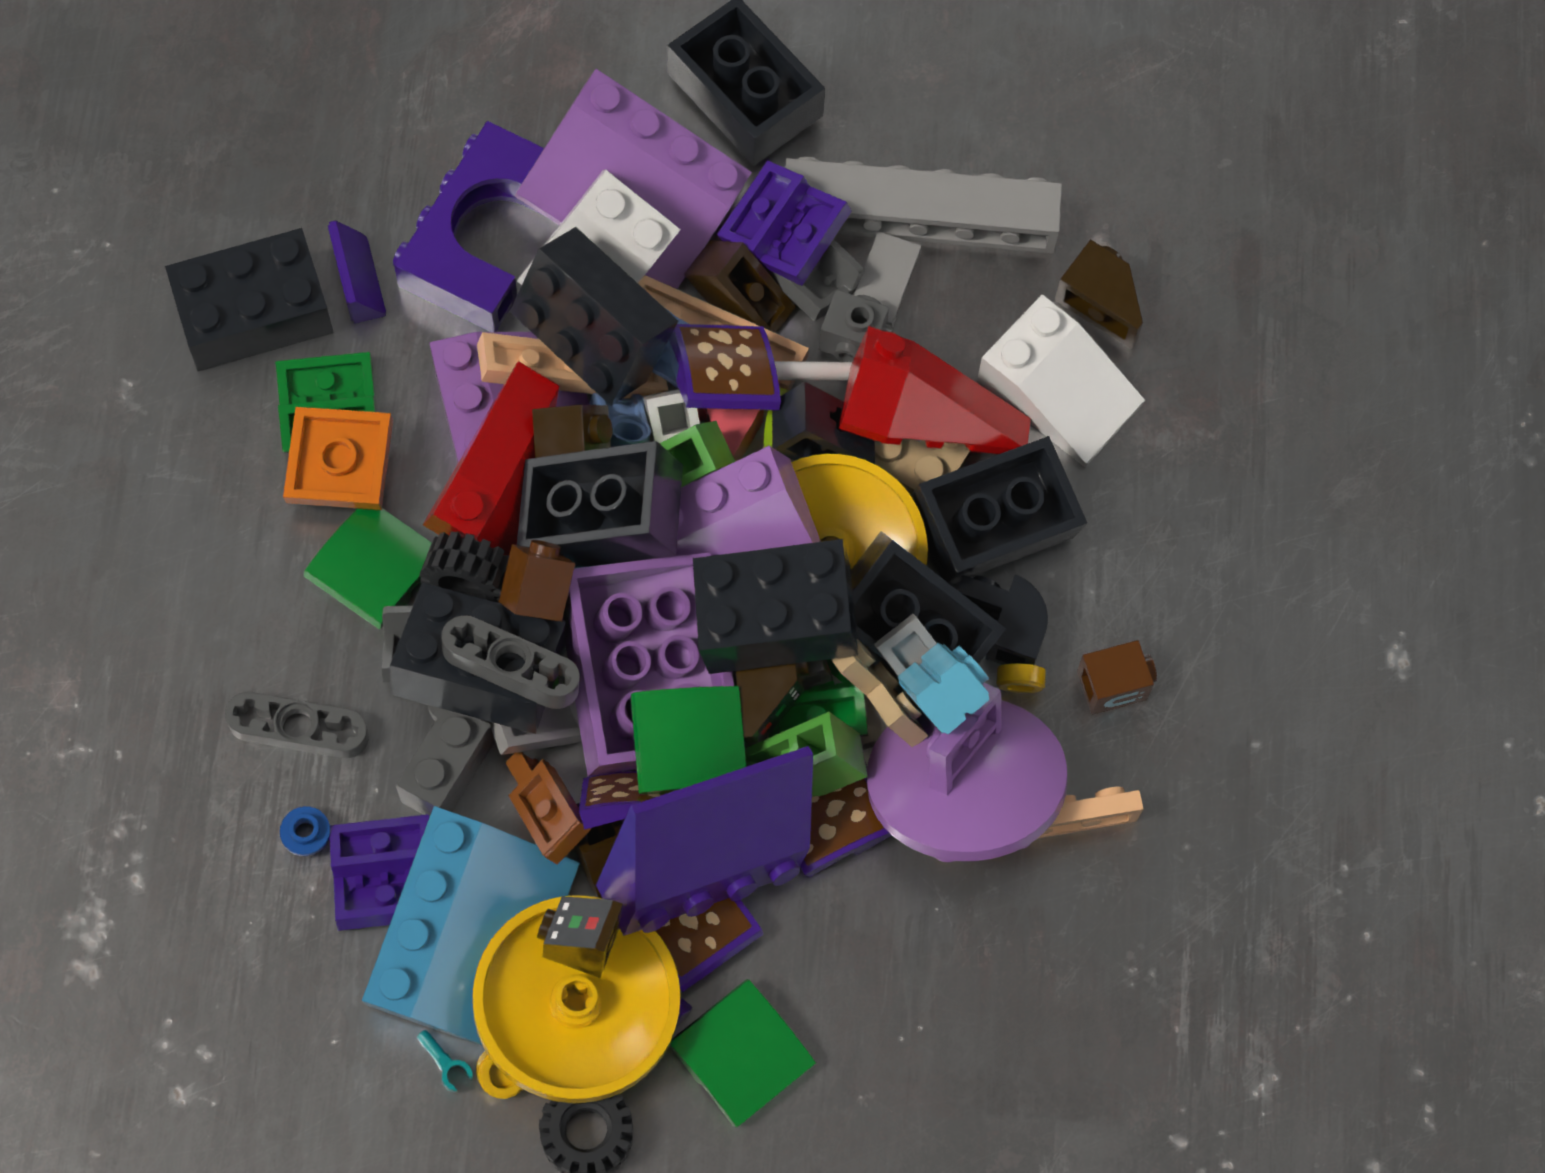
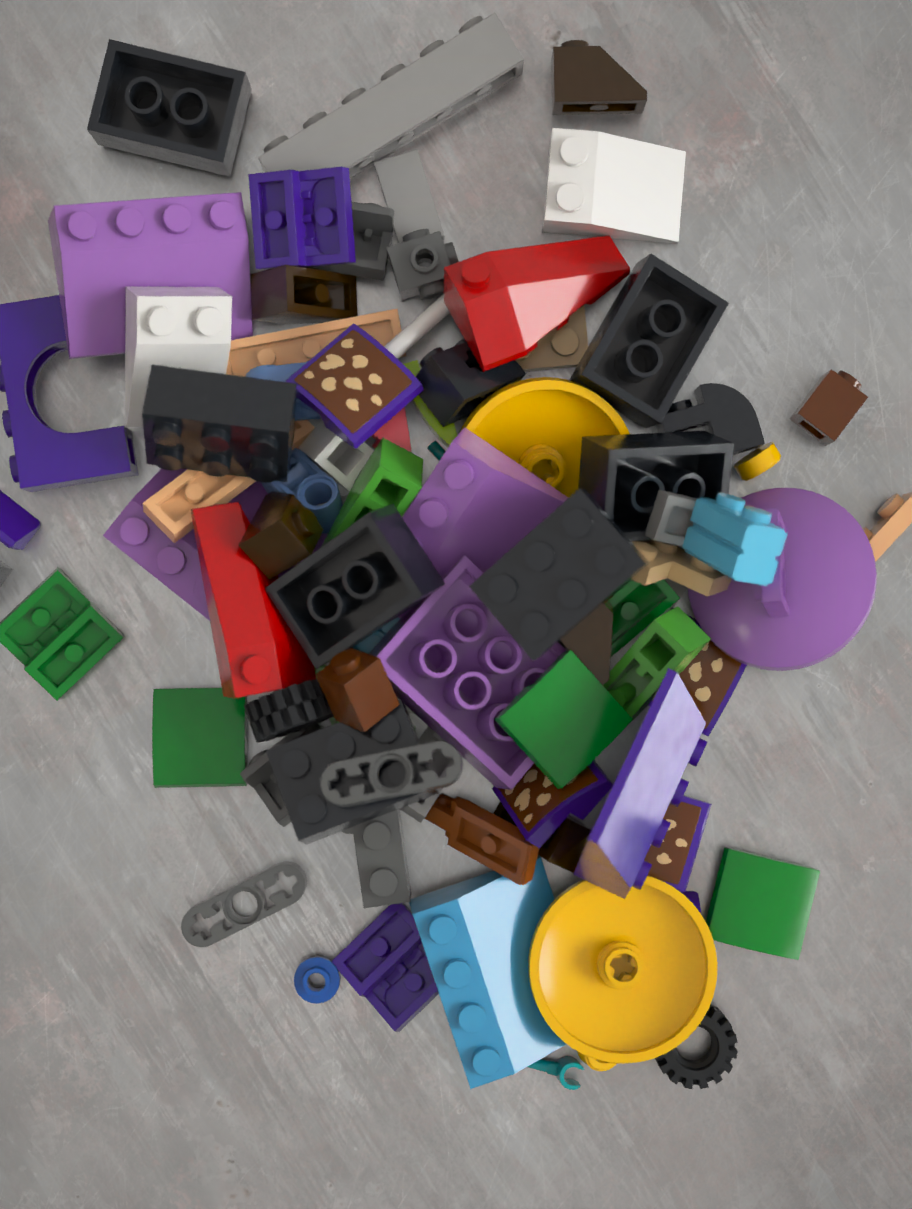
camera: 30 degrees left, 20 degrees up
orange plate [283,407,393,510] -> none
slope [537,896,623,978] -> none

